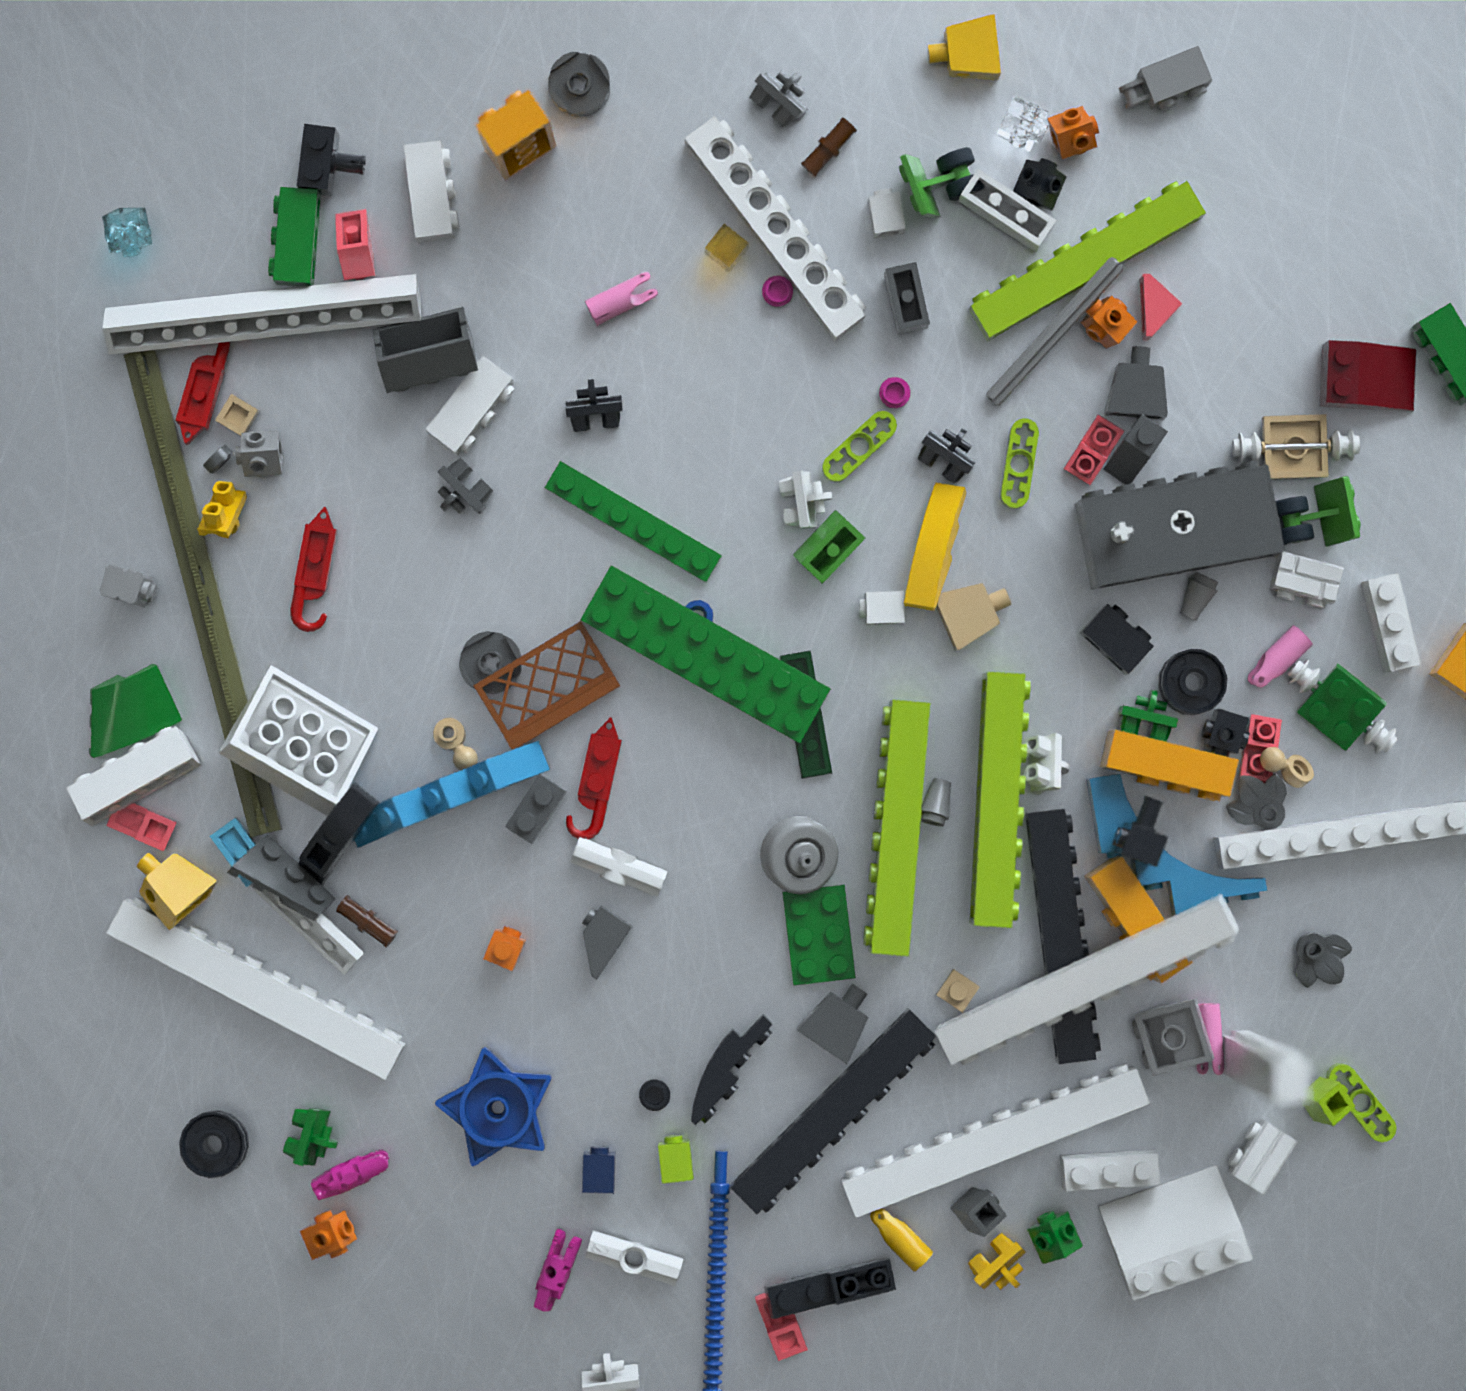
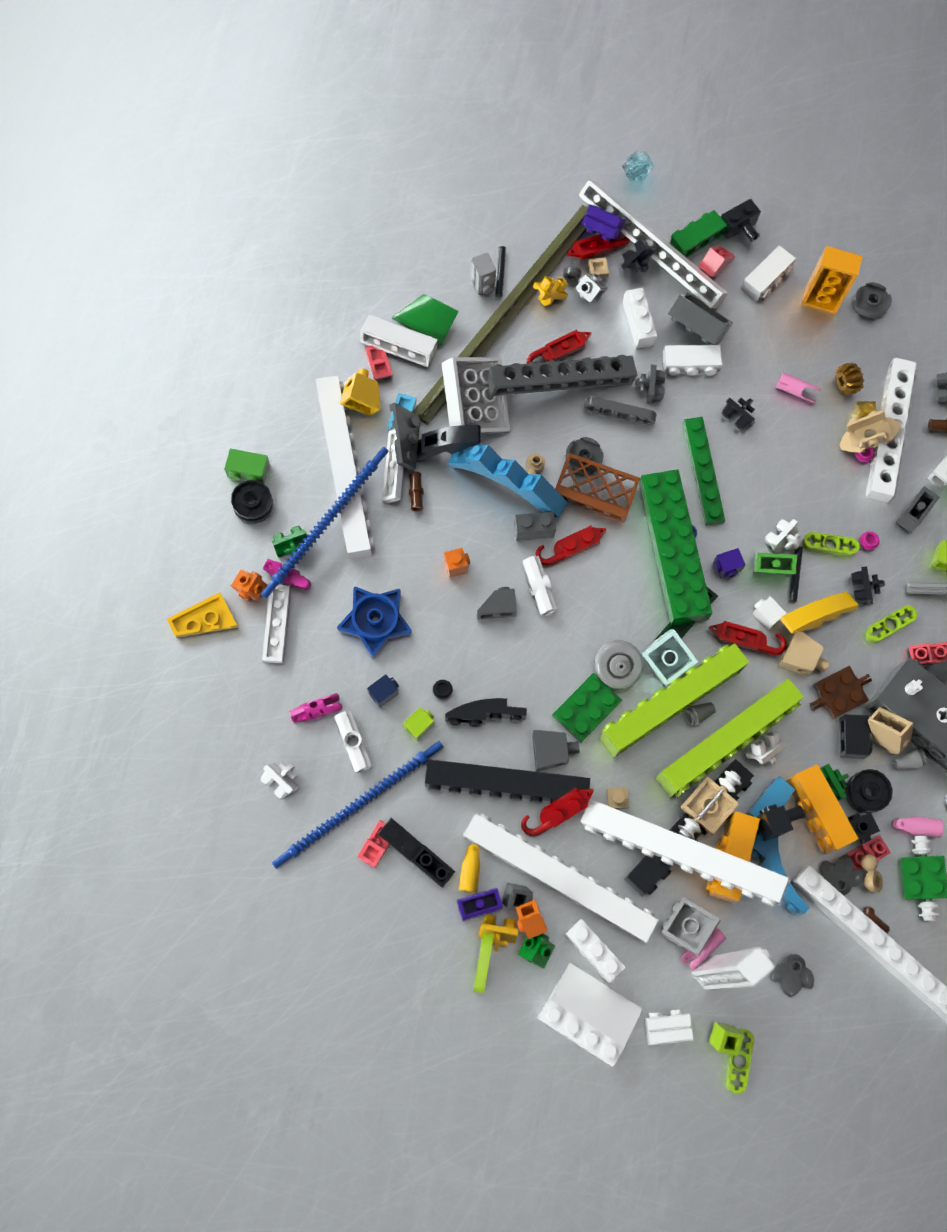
camera: 50 degrees right, 15 degrees down
none -> yellow wing [167,592,238,638]
none -> bright green brick [224,448,270,483]
none -> blue hose [261,447,389,599]
none -> white plate [262,585,291,664]
none -> dark purple brick [456,888,503,922]
none -> lime beam [473,932,494,993]
none -> dark grey brick [487,355,637,396]
none -> black bar [495,246,506,297]
none -> orange brick [516,900,548,939]
none -> red plate [521,787,594,836]
none -> dark purple brick [582,204,626,242]
none -> dark grey beam [584,396,657,426]
none -> black hips [621,239,657,273]
none -> white brick [622,288,657,350]
none -> light aqua slope [642,629,698,686]
none -> tan plate [678,771,741,840]
none -> red plate [709,621,787,655]
none -> dark purple brick [713,548,746,579]
none -> black bar [789,546,803,603]
none -> reddish brown plate [810,666,872,719]
none -> pearl gold gear [835,363,864,395]
none -> tan piece [839,410,901,452]
none -> reddish brown arm [863,906,890,934]
none -> tan torso [868,707,913,754]

